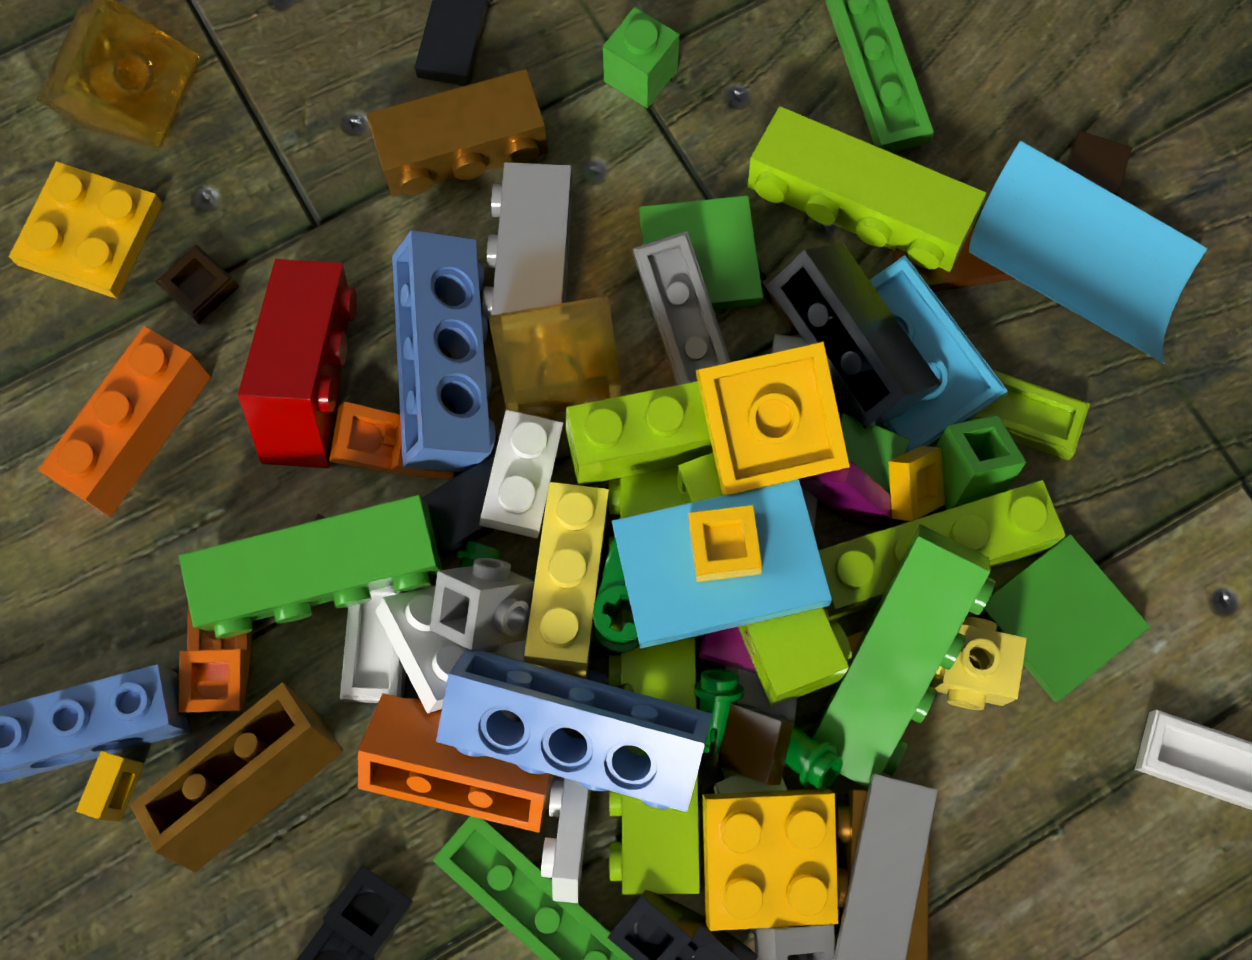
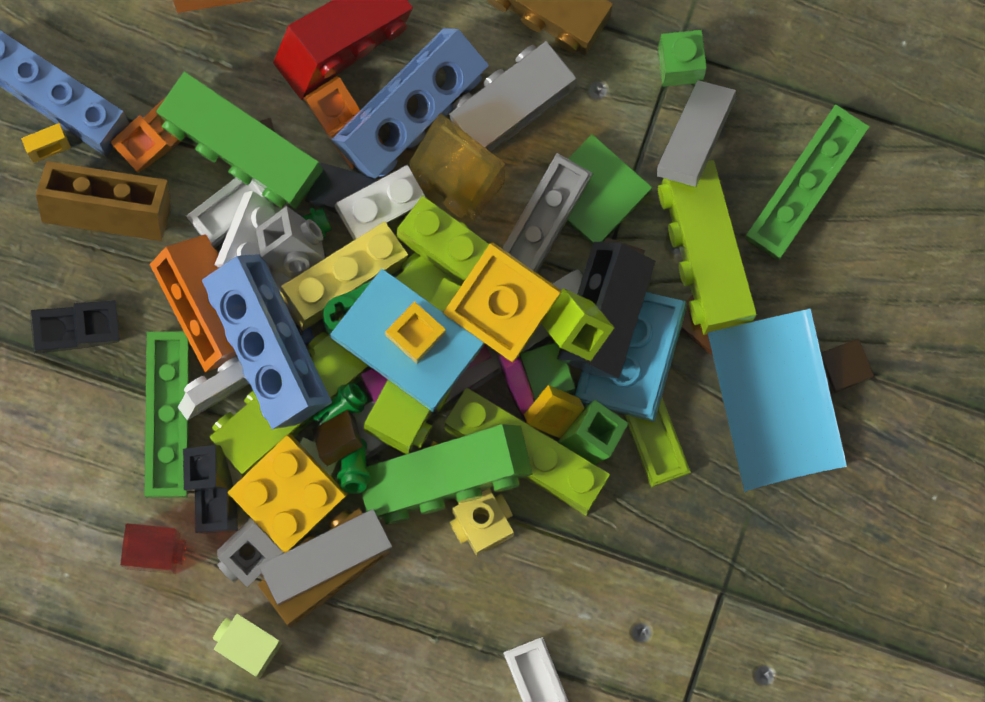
camera: 45 degrees right, 5 degrees up
bright green tile [980,534,1151,703] -> none
none -> lime brick [541,288,615,361]
none -> light grey tile [657,80,736,187]

